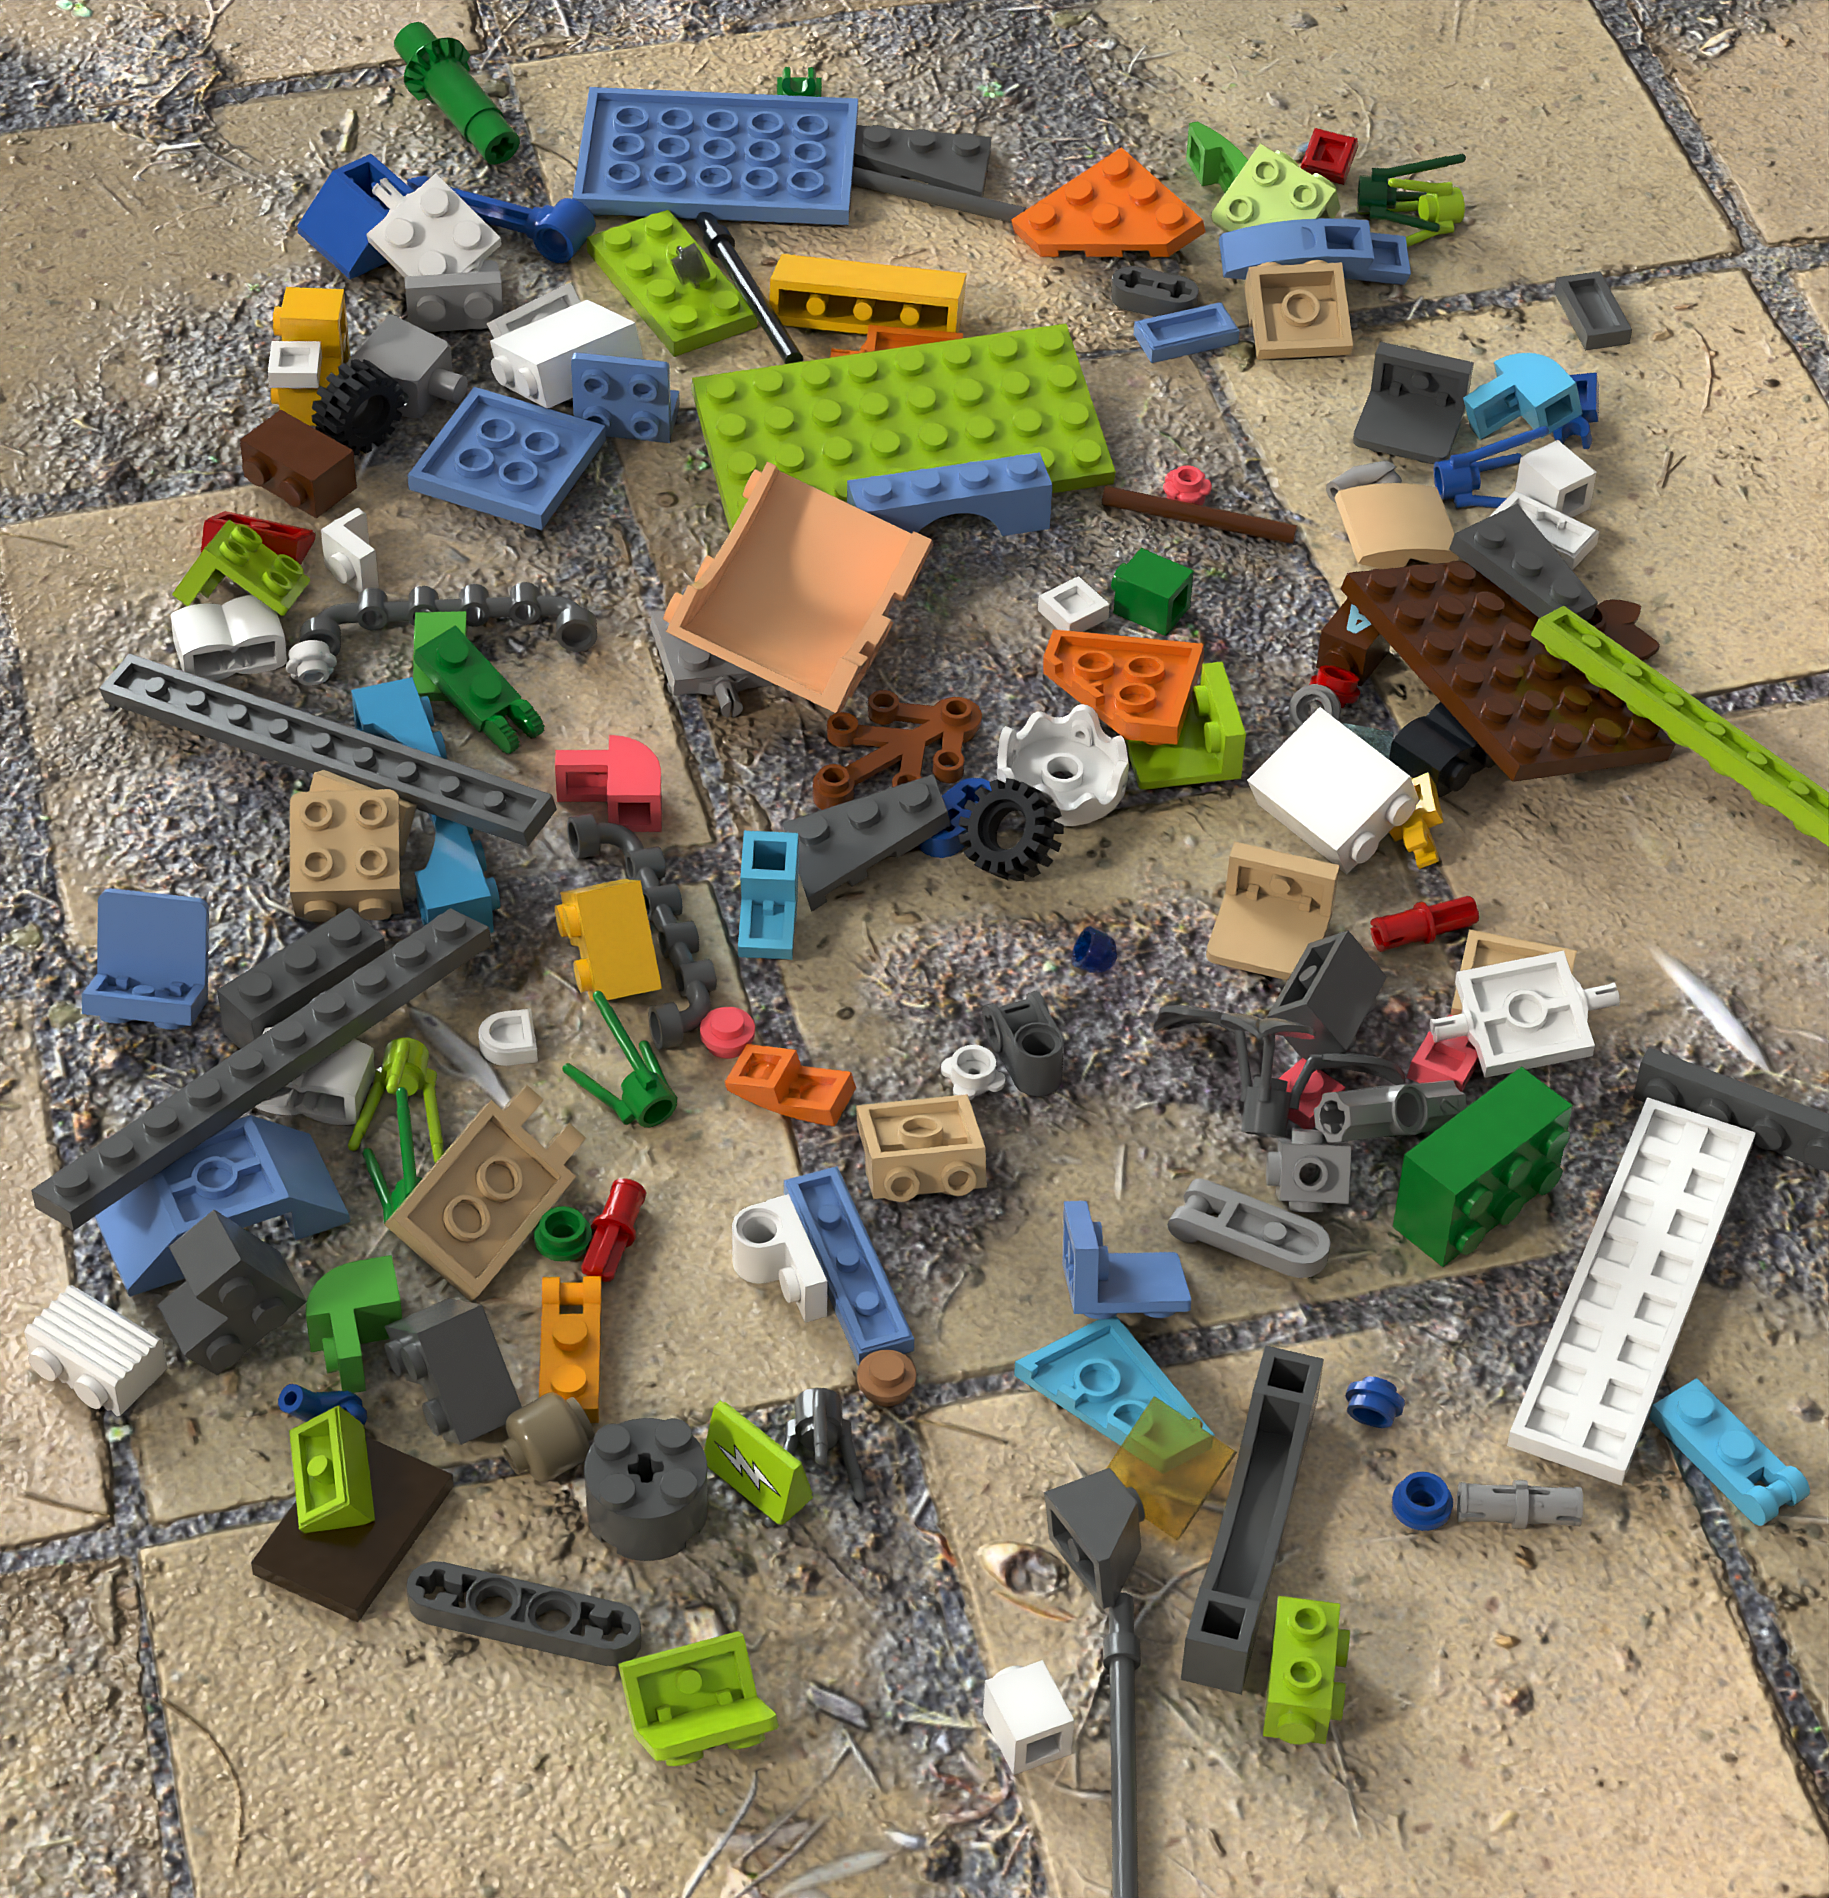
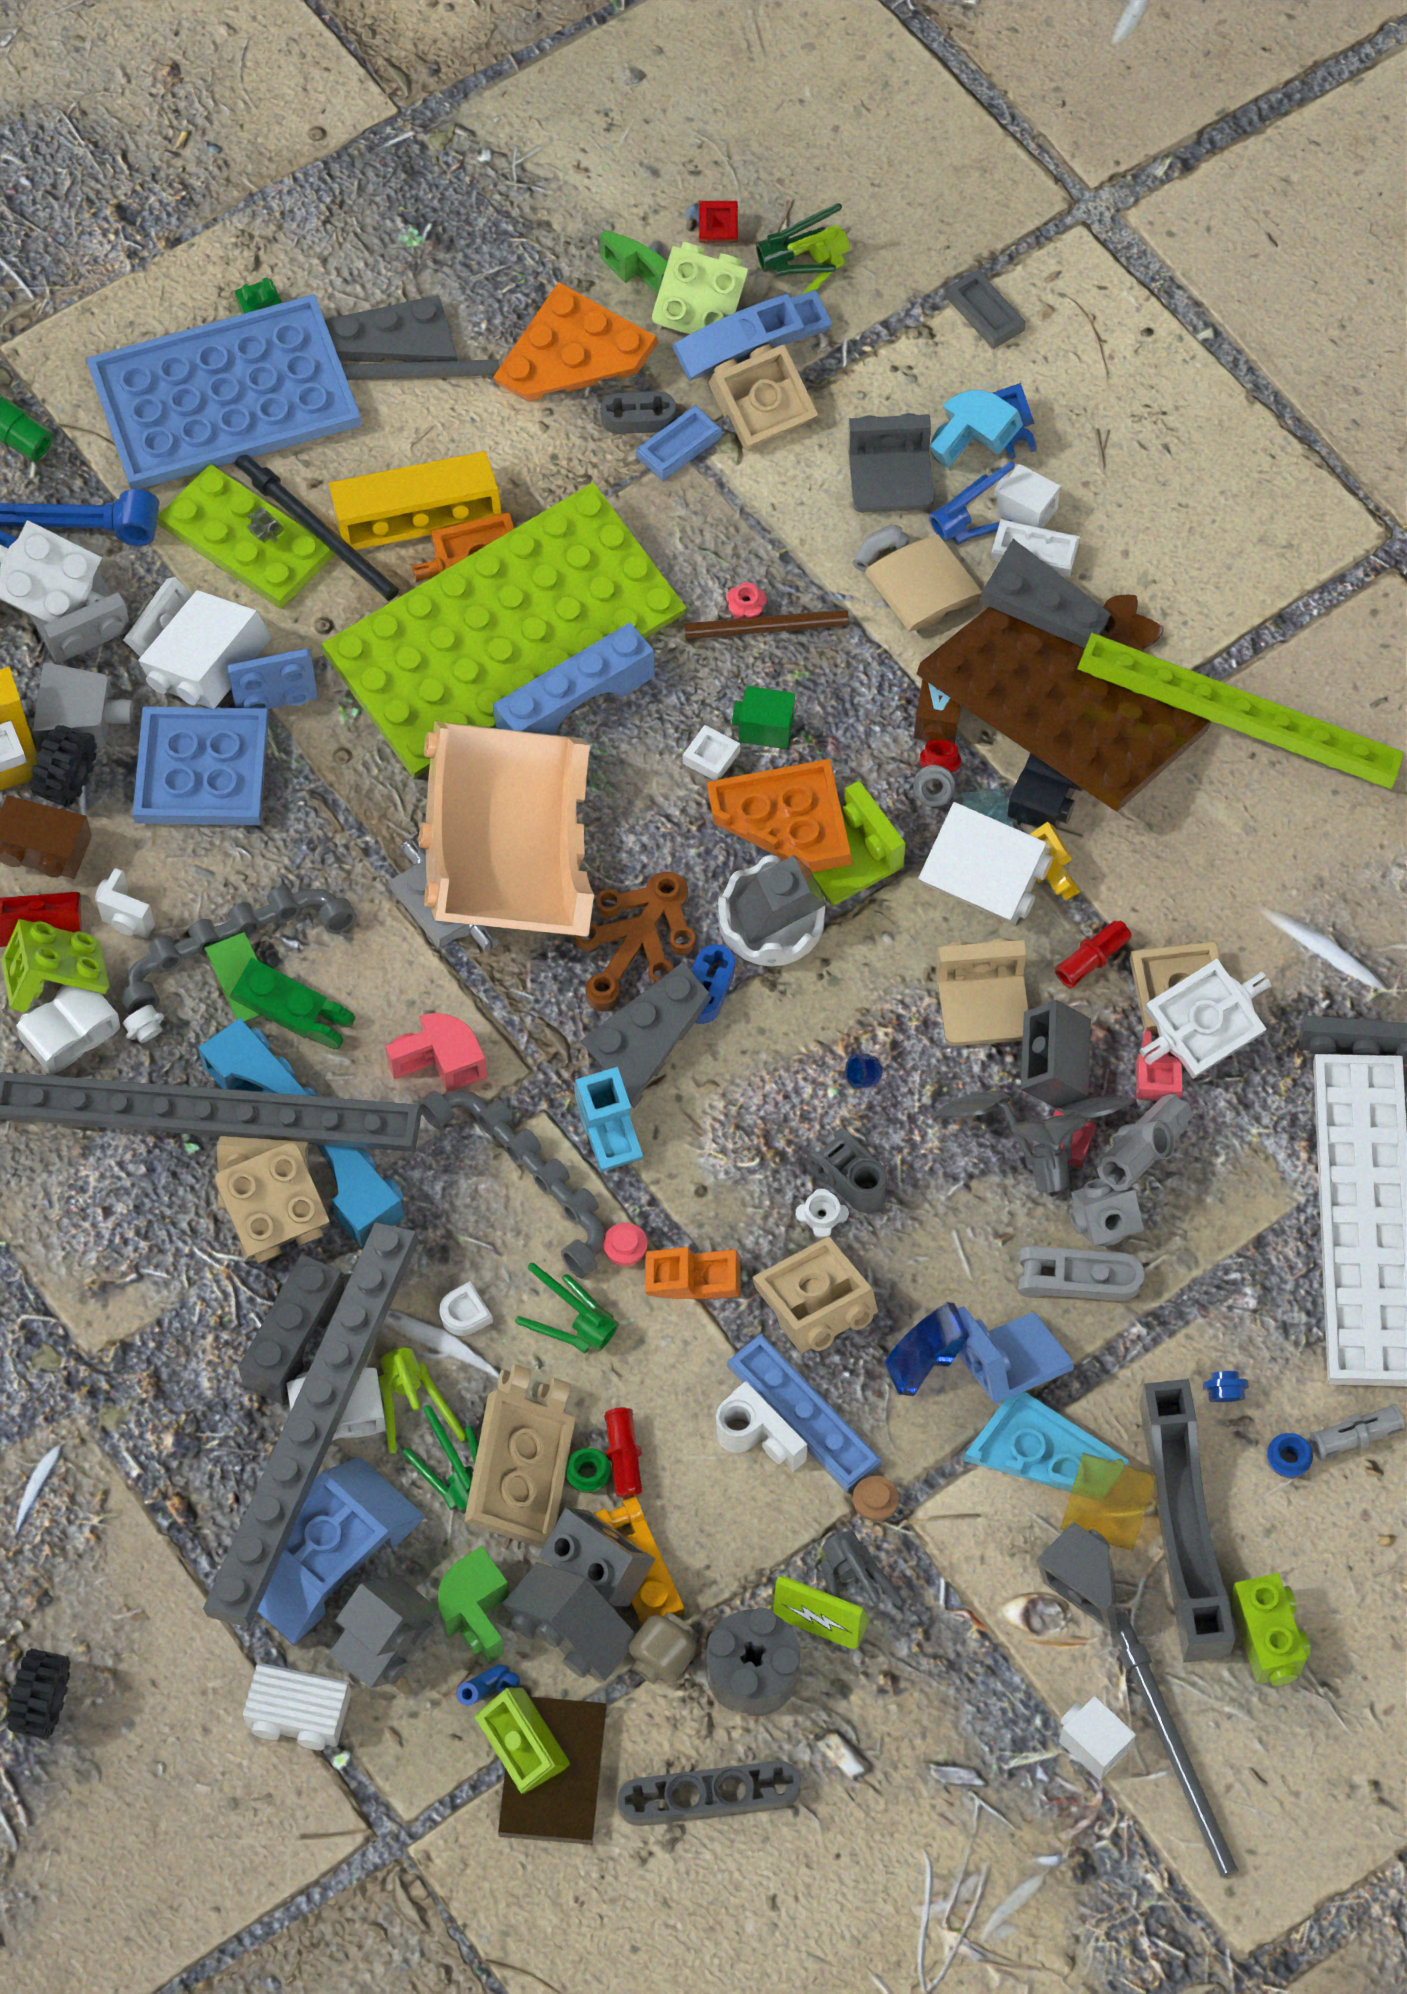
camera: 20 degrees left, 15 degrees up
medium blue bracket [82,888,209,1029] -> none
yellow brick [555,879,662,1002] -> none
lime bracket [618,1631,779,1766] -> none
black tyre [959,778,1064,881] -> none
green brick [1392,1066,1573,1267] -> none
none -> dark grey brick [539,1508,655,1606]
none -> dark grey slope [733,855,826,945]
none -> clear blue slope [884,1302,970,1396]

